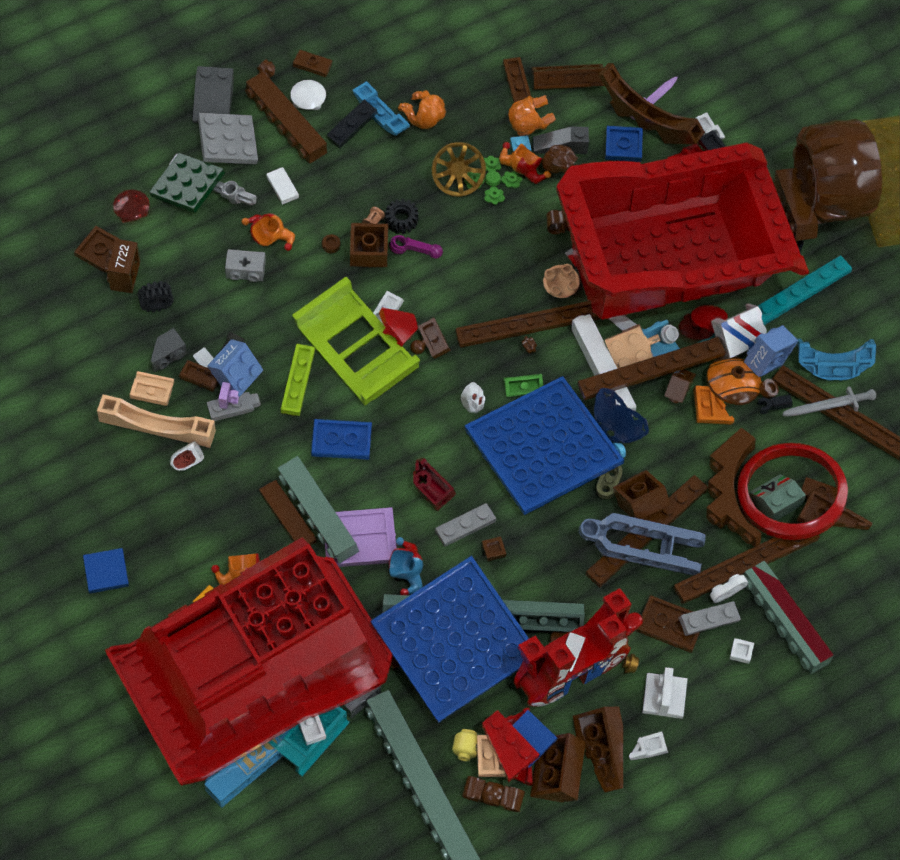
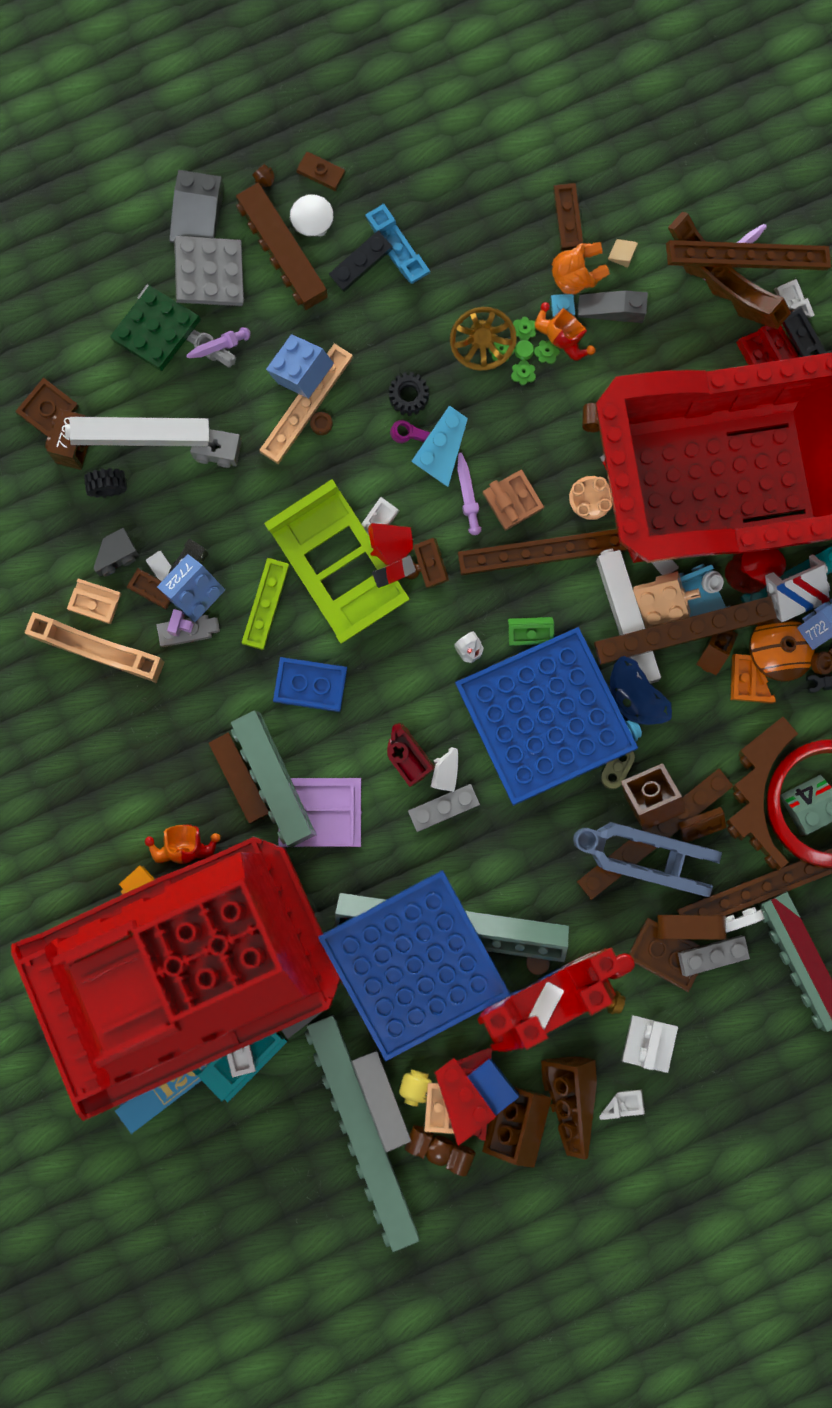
camera: 10 degrees right, 20 degrees up
blue tile [83,548,129,594] -> none
clear red dish [113,189,150,222] -> none
rock [170,441,204,470] -> none
orange piece [242,213,295,251] -> none
white tile [266,167,299,205] -> none
reddish brown brick [350,223,388,267] -> none
nougat bush [362,207,385,224] -> none
dark azure piece [389,537,423,595] -> none
orange hair [398,90,446,129] -> none
reddish brown plate [482,536,506,562] -> none
reddish brown plate [521,336,537,354] -> none
reddish brown fence [532,64,604,89] -> none
reddish brown hair [542,145,579,173] -> none
blue plate [605,126,643,162] -> none
white plate [730,638,754,664] -> none
none -> white brick [65,417,209,446]
none -> lavender sword [187,327,251,358]
none -> light nougat plate [259,343,353,464]
none -> medium blue brick [266,334,334,399]
none -> light grey brick [351,1051,411,1152]
none -> sticker [372,555,416,588]
none -> medium azure wing [411,406,468,487]
none -> white slope [431,747,458,792]
none -> lavender sword [458,453,482,535]
none -> nougat plate [483,469,544,531]
none -> tan slope [608,239,638,268]
none -> reddish brown beam [658,915,726,939]
none -> reddish brown plate [666,240,831,270]
none -> reddish brown plate [678,807,727,843]

